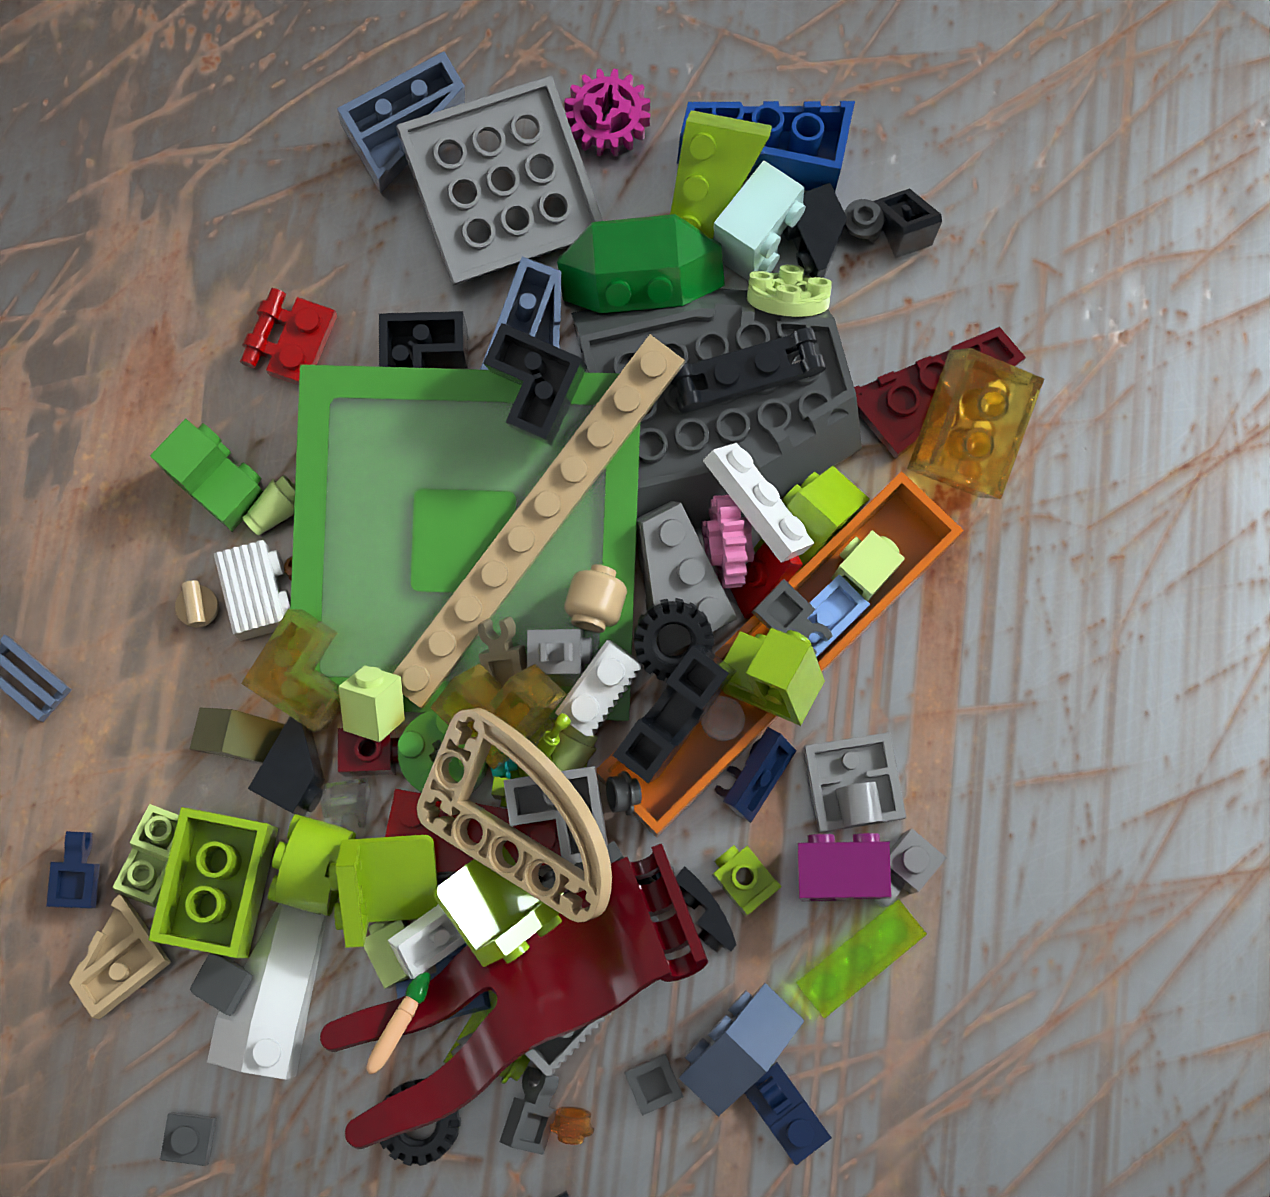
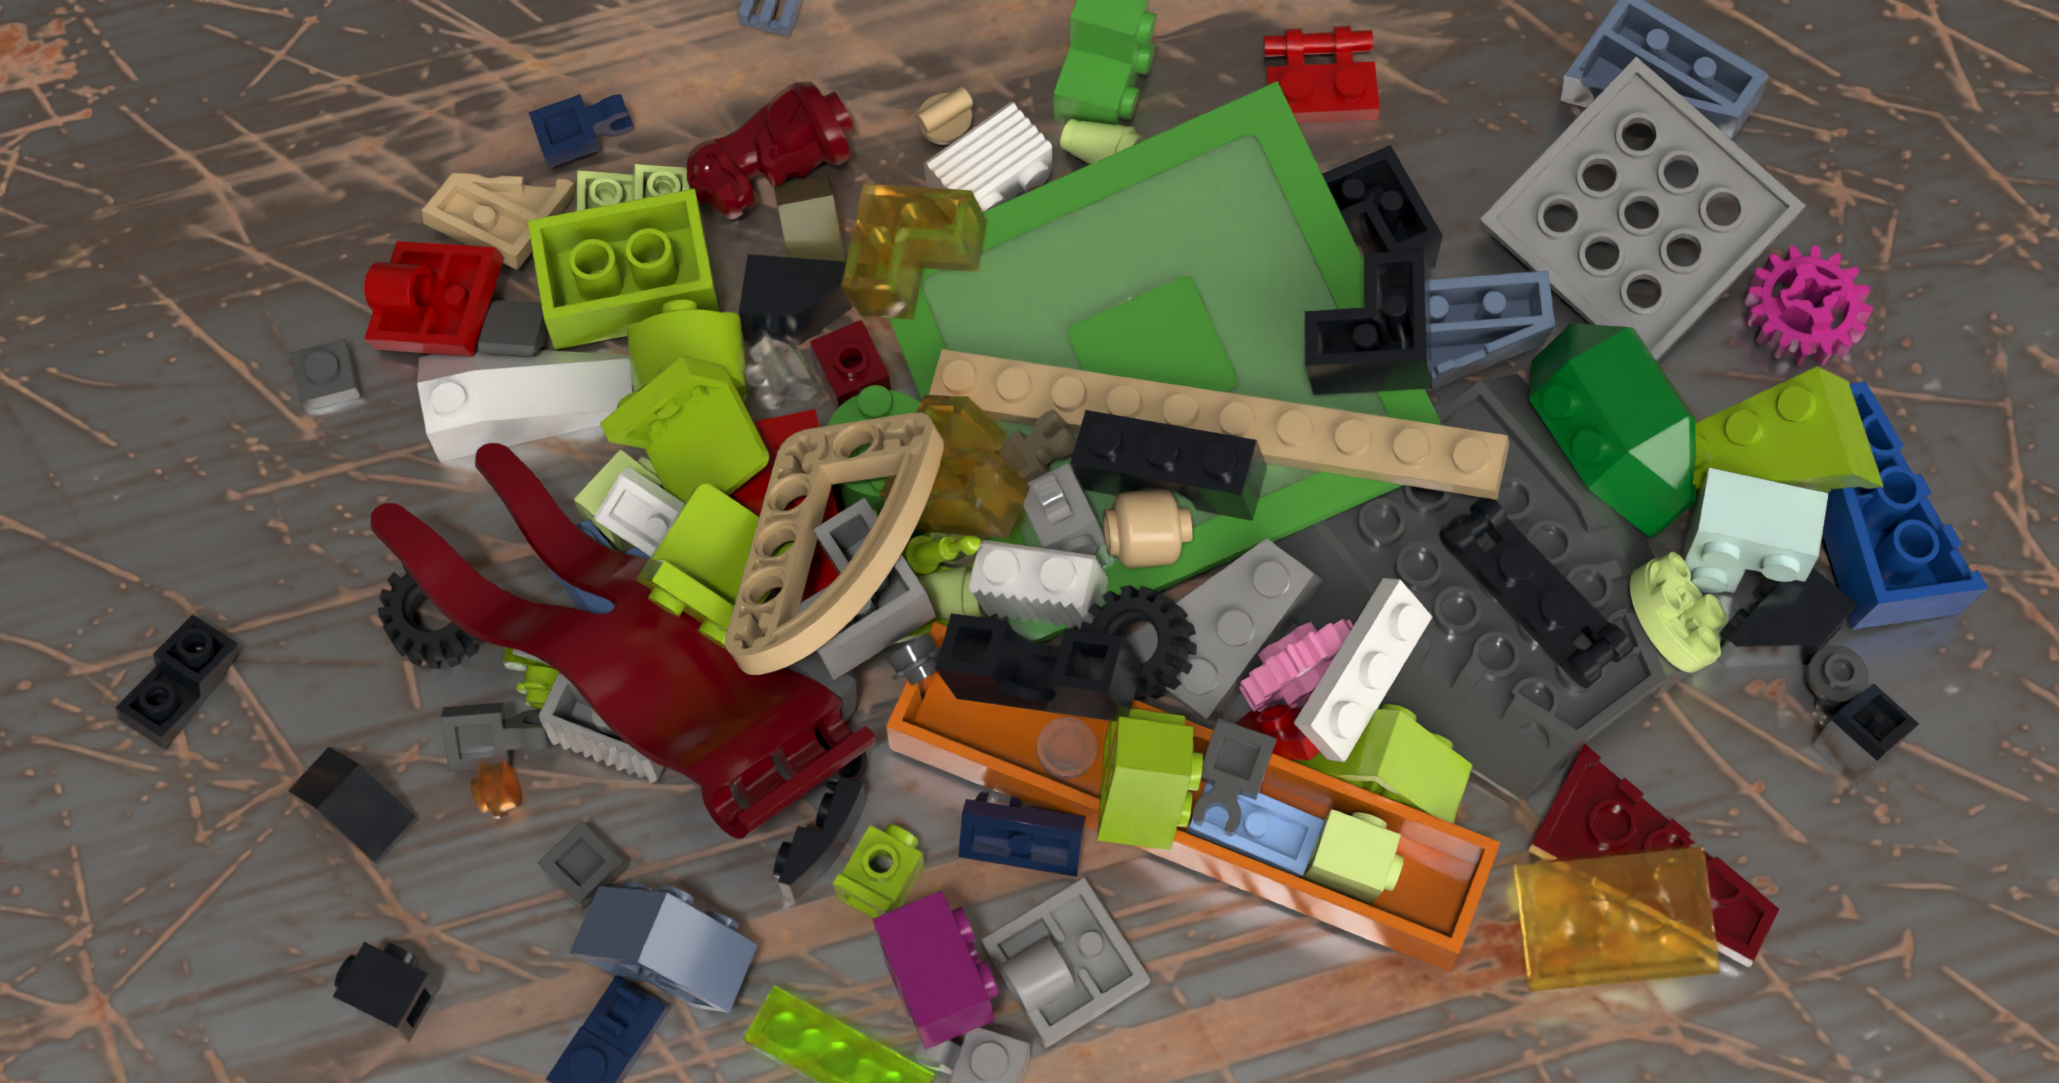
camera: 70 degrees right, 10 degrees down
yellowish green brick [339,665,405,742] -> none
light nougat piece [366,972,431,1074] -> none
none -> red plate [364,241,504,357]
none -> dark red animal [687,81,854,219]
none -> black arch [1070,410,1267,521]

